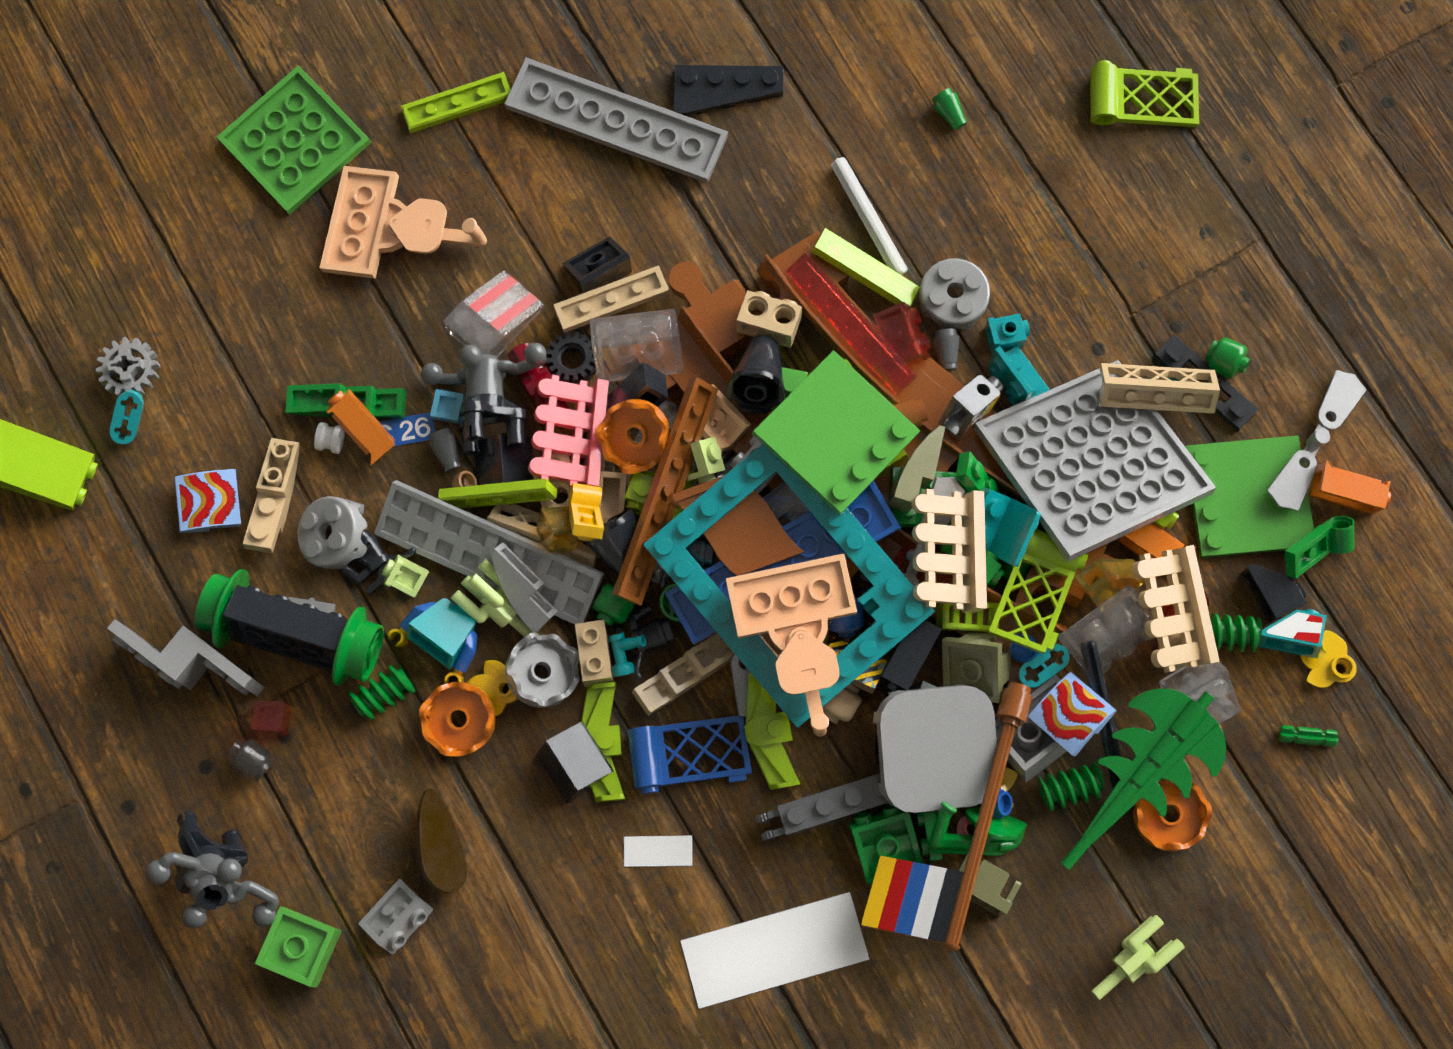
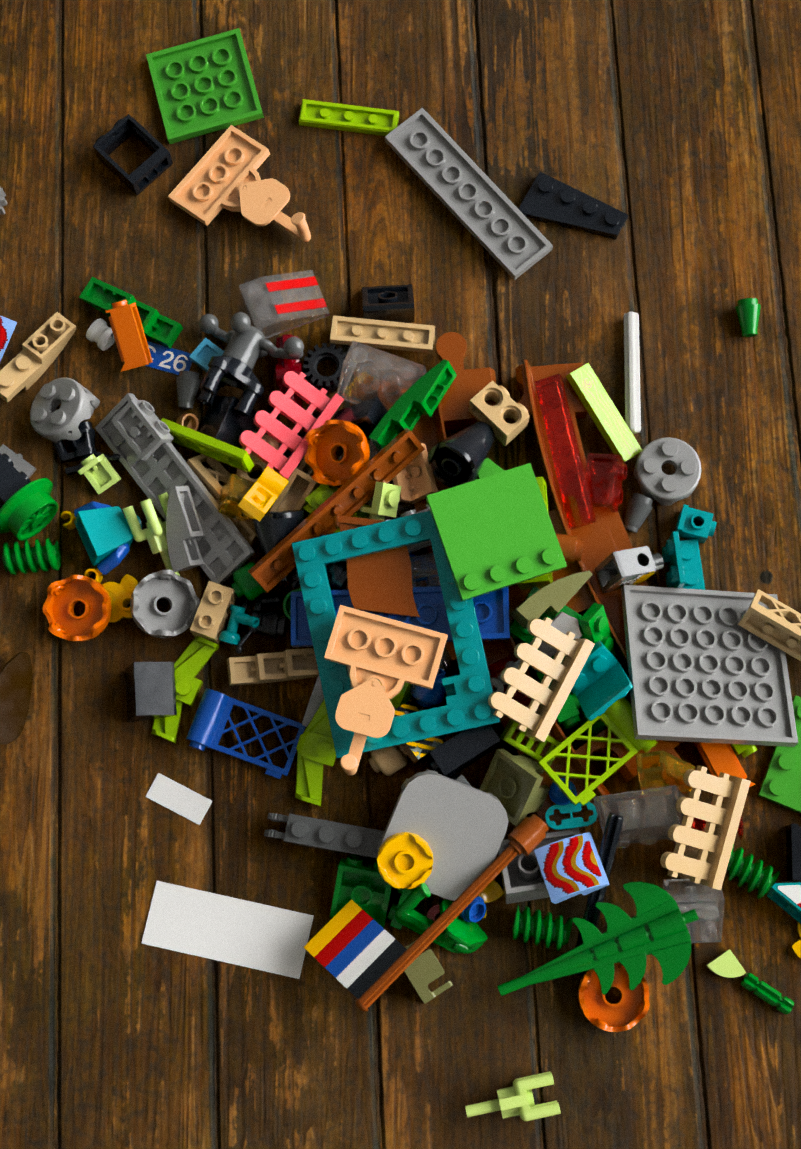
camera: 30 degrees right, 0 degrees up
none -> black window [93,114,173,196]
none -> light grey bracket [111,400,174,460]
none -> green slope [369,359,457,451]
none -> yellow tile [377,832,433,889]
none -> yellowish green tile [706,949,746,978]

